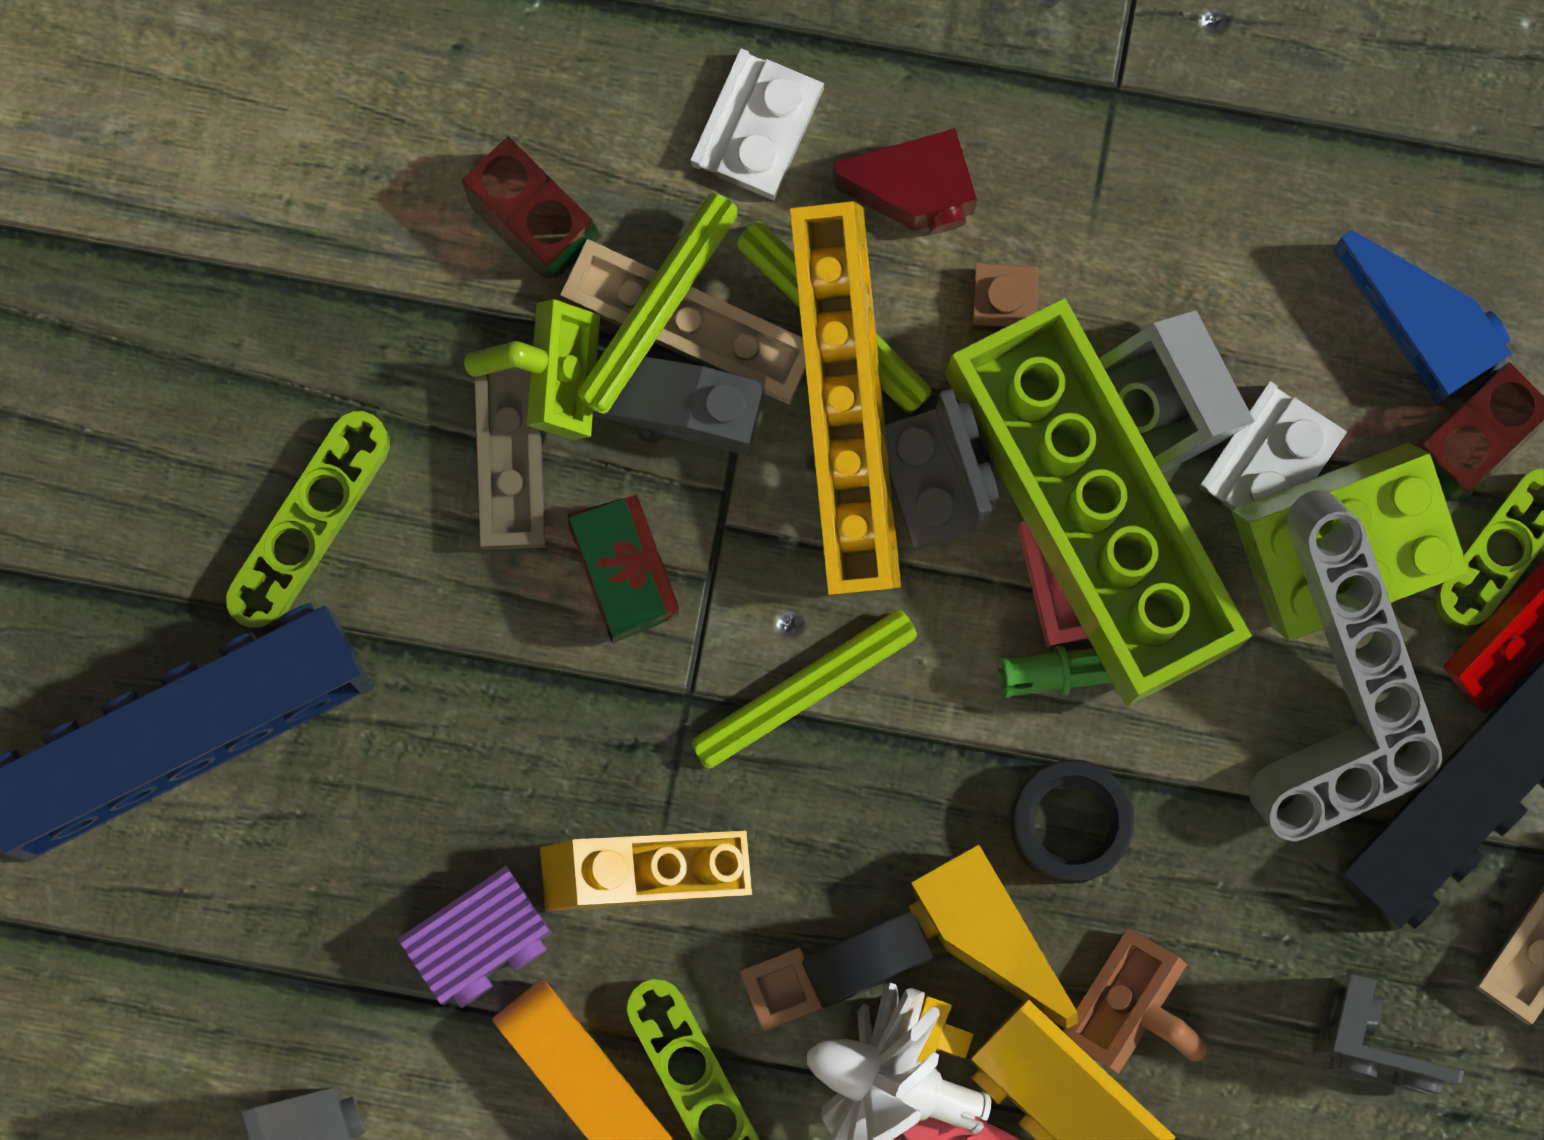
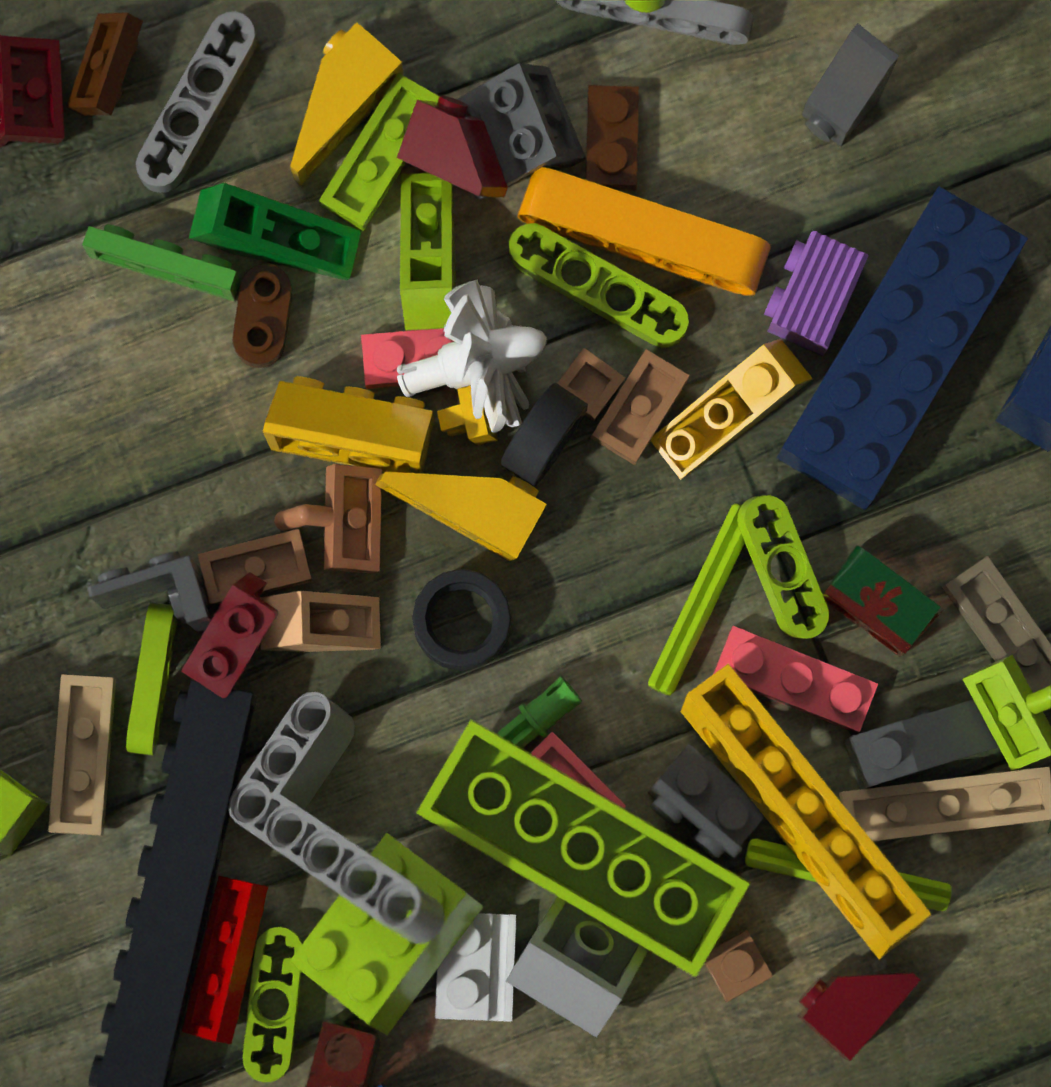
camera: 145 degrees right, 0 degrees up
lime axle [578,193,738,414] -> none
white plate [691,48,824,201] -> none
none -> lime beam [126,602,178,756]
none -> dark red bracket [181,572,278,698]
none -> medium nougat plate [198,529,312,607]
none -> light nougat slope [260,591,381,652]
none -> medium nougat plate [591,349,690,465]
none -> coral plate [713,626,878,734]
none -> lime beam [737,495,829,638]
none -> dark blue brick [776,186,1028,510]

